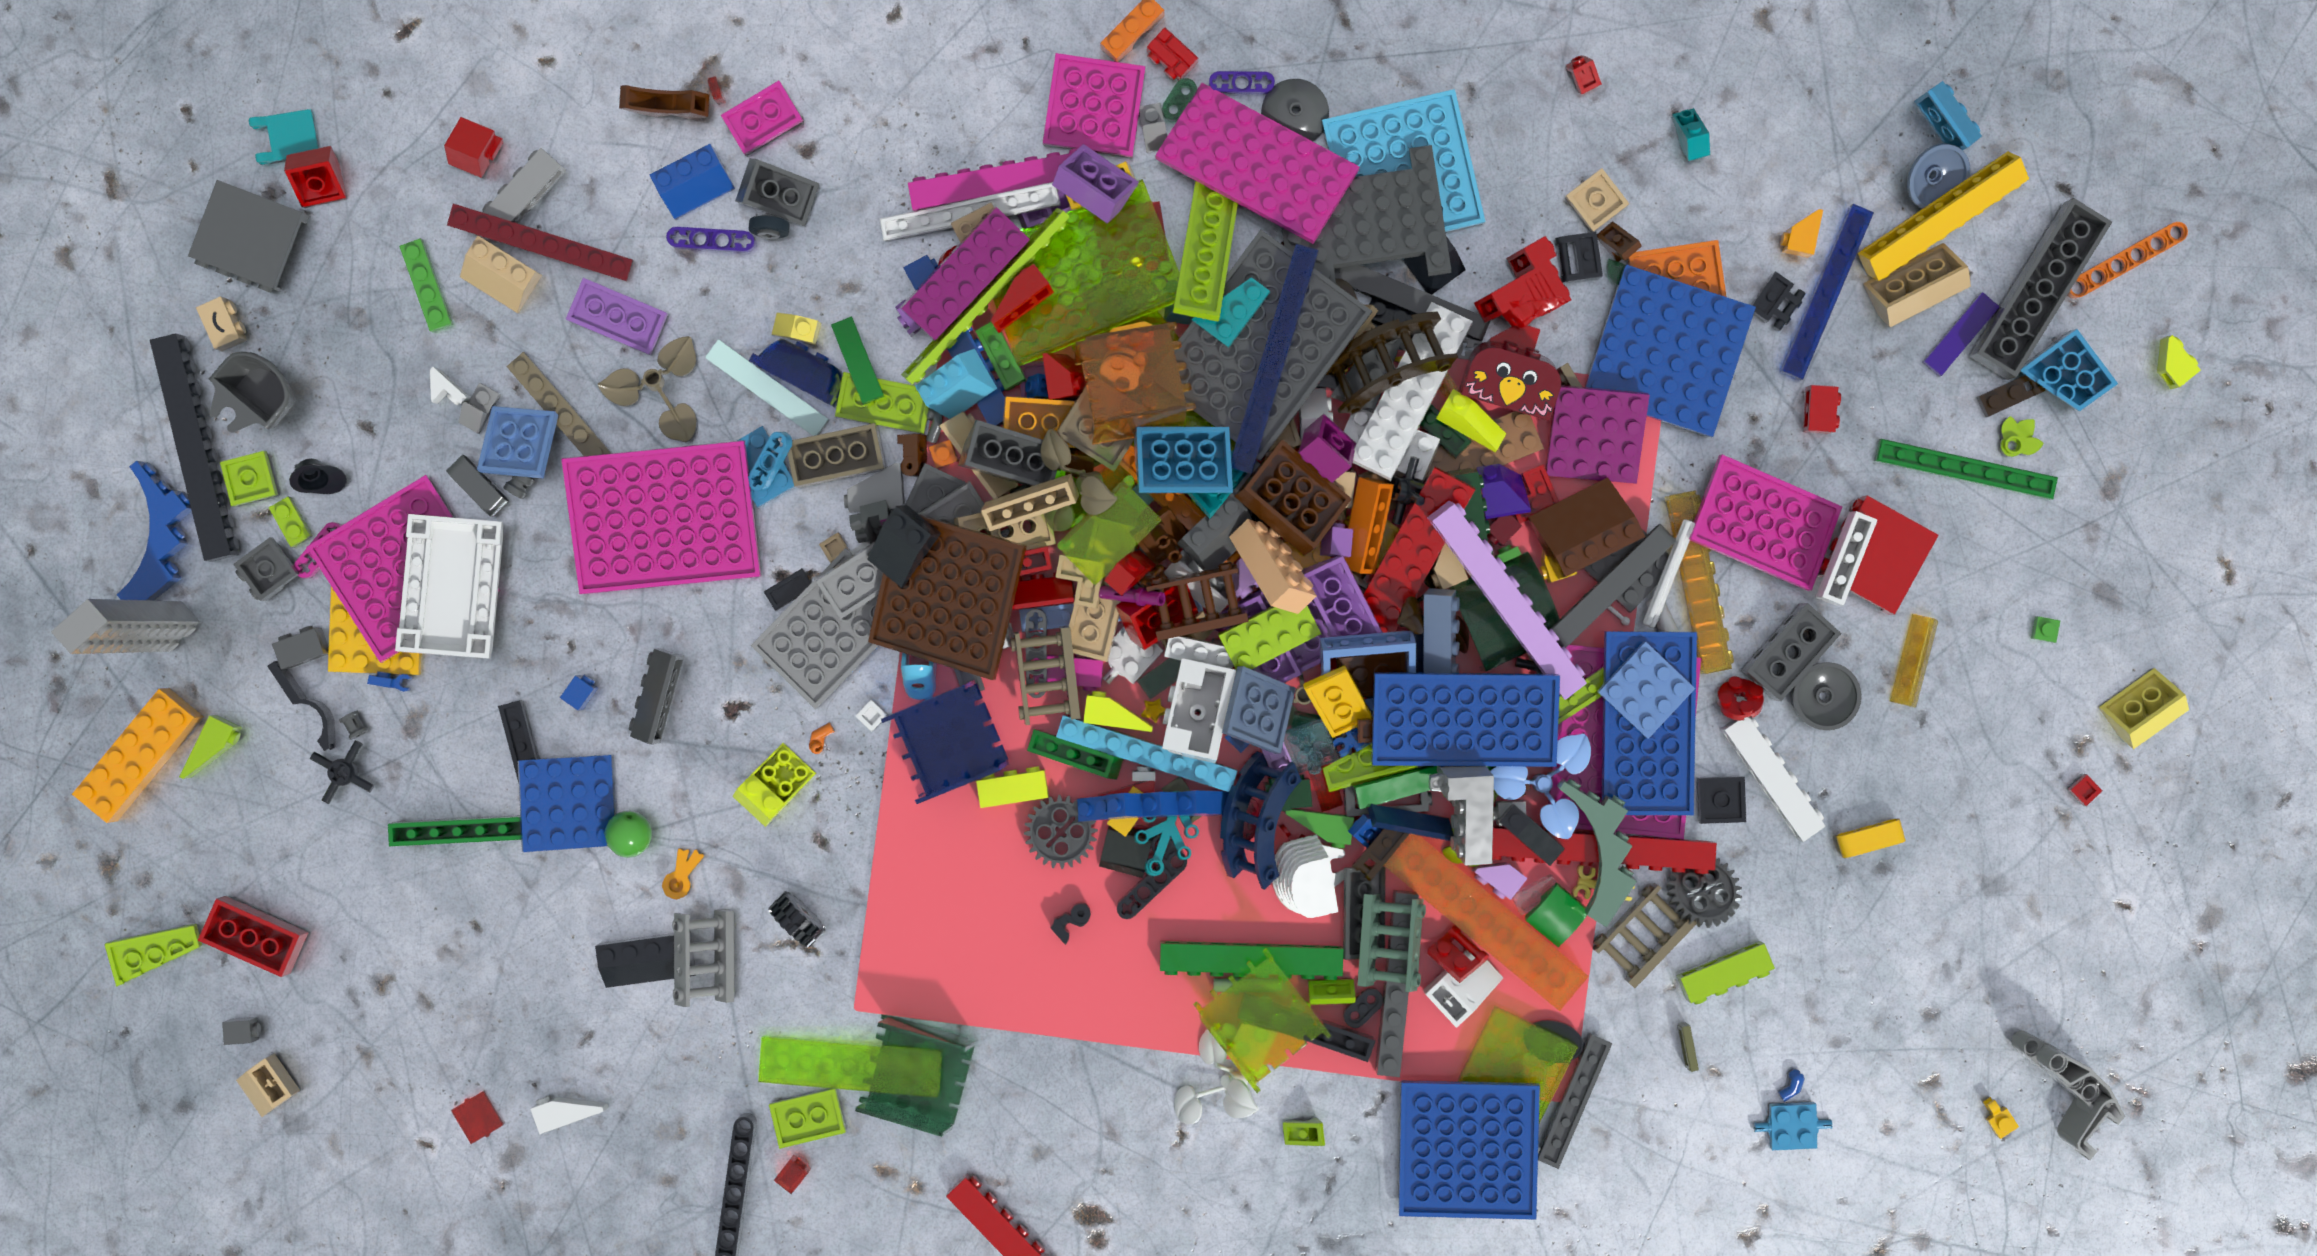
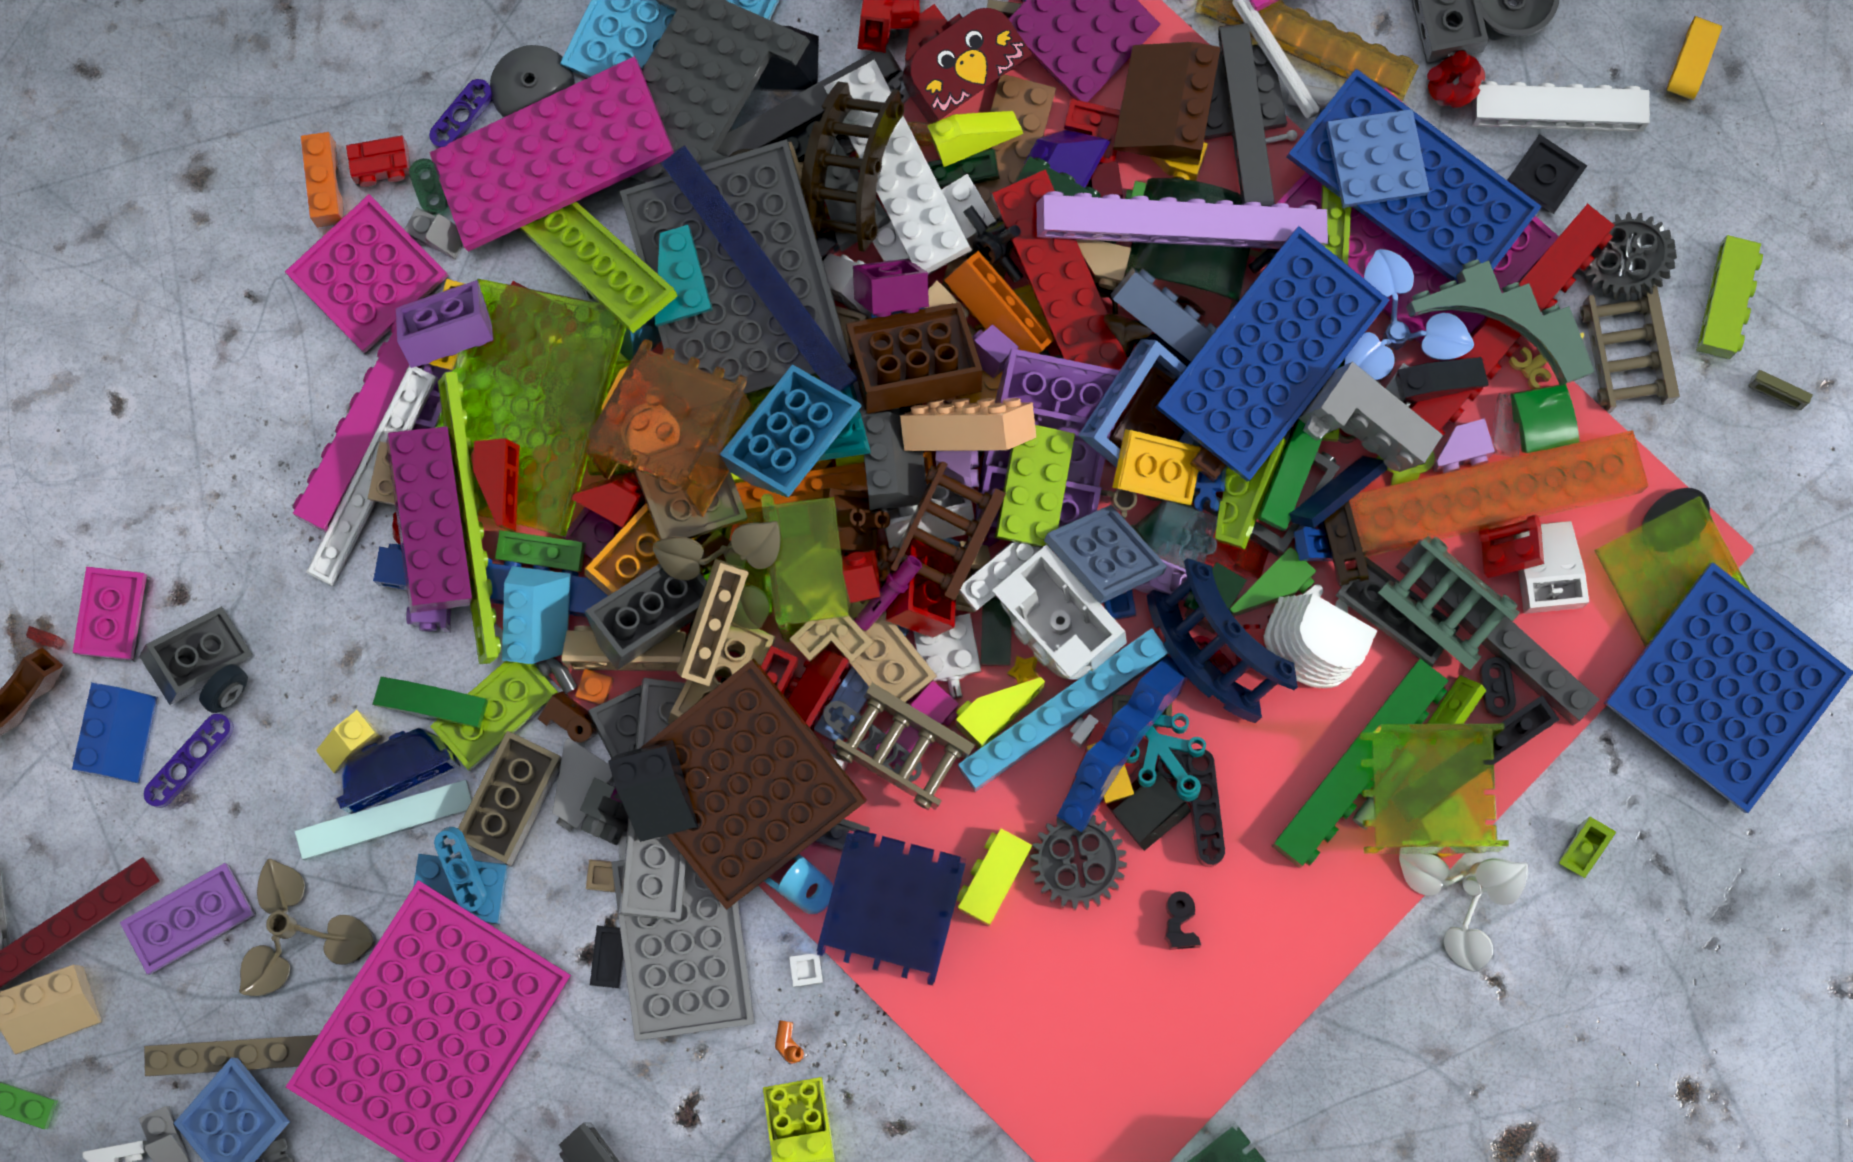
camera: 50 degrees left, 10 degrees down
blue bracket [1025,373,1049,399] -> none
green slope [1027,729,1124,780] -> none
dark grey plate [1538,1033,1612,1169] -> none

